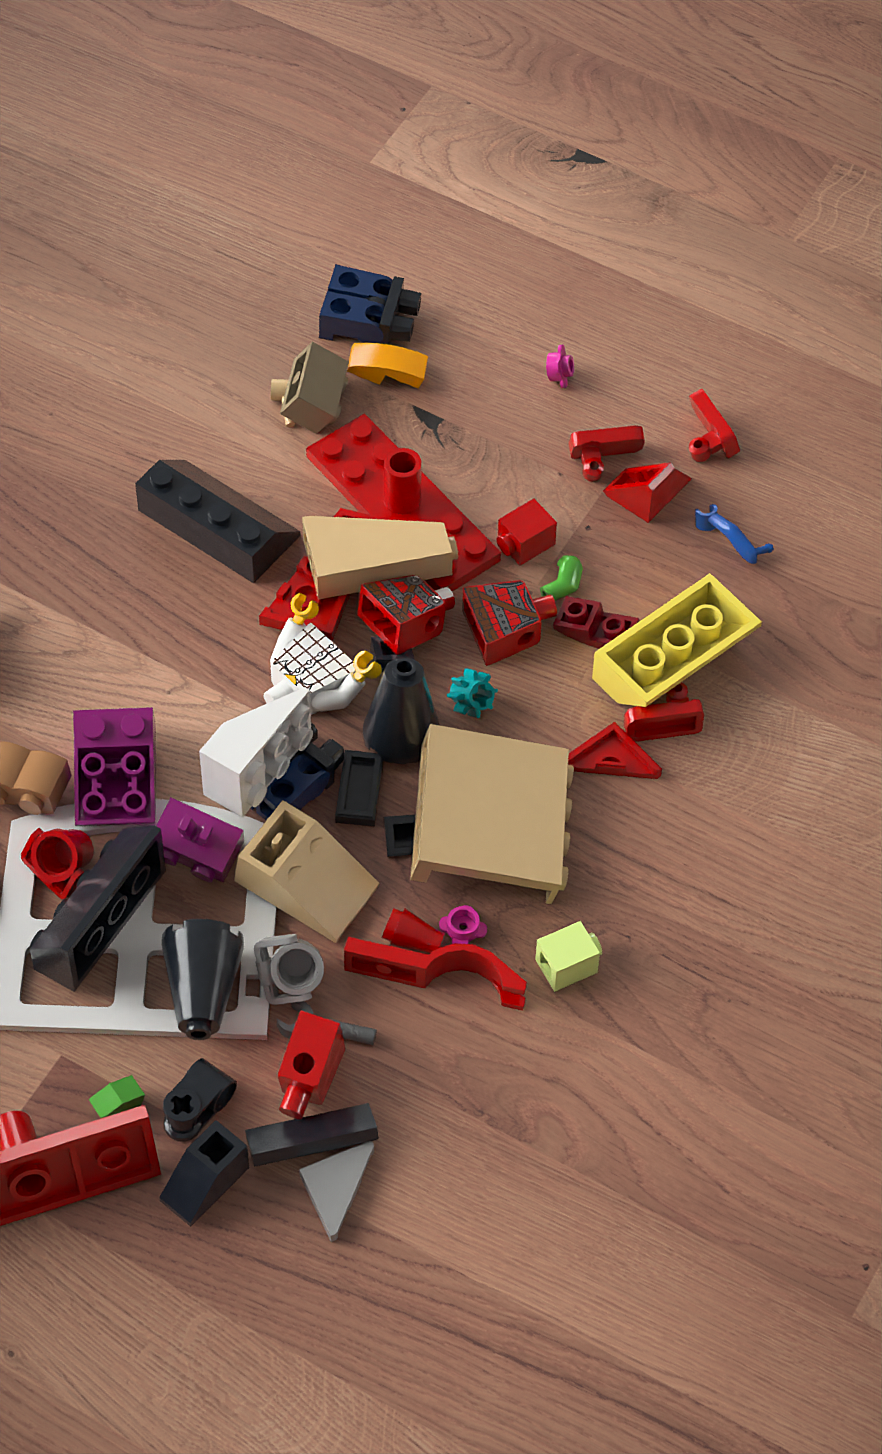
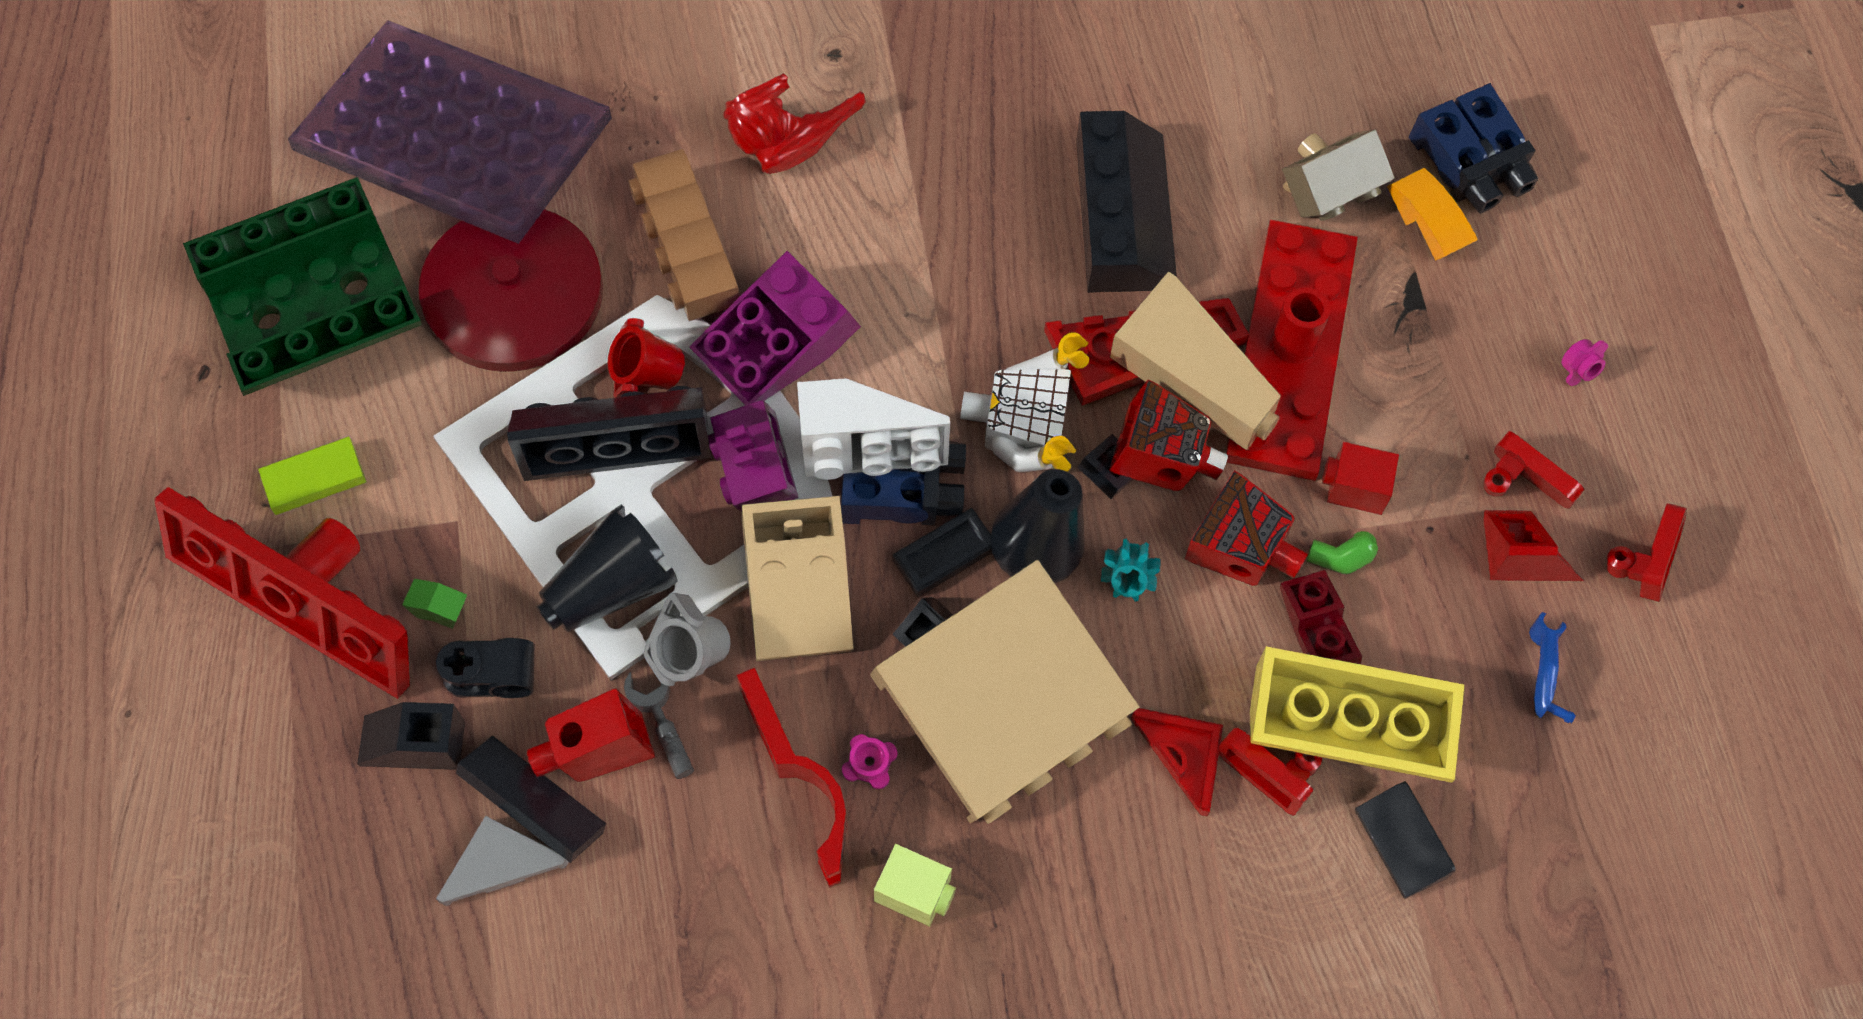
camera: 50 degrees right, 10 degrees up
red cone [382,908,445,953] -> none
none -> black slope [1355,781,1456,899]

